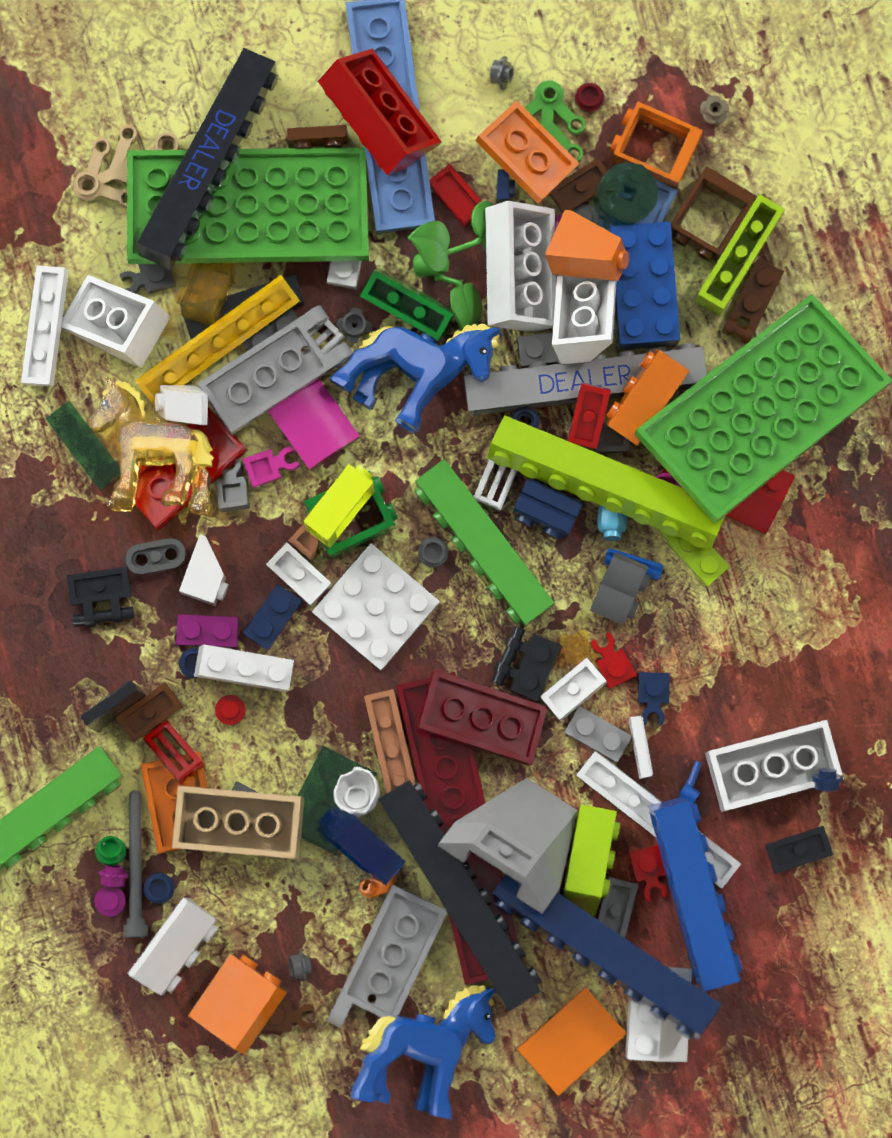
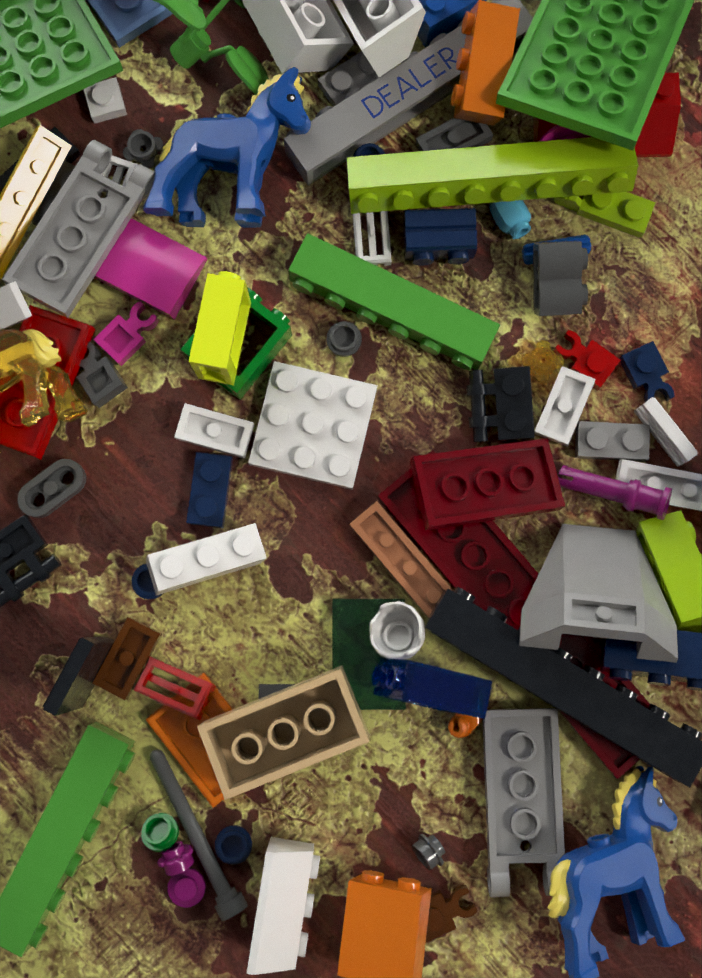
camera: 30 degrees left, 0 degrees up
magenta plate [176,614,239,648] -> none
white slope [179,534,229,606] -> none
red plate [215,695,246,725] -> none
nougat tile [288,523,319,561] -> none
green brick [360,268,454,341] -> none
red plate [568,382,611,449] -> none
none -> magenta pin [558,465,672,520]

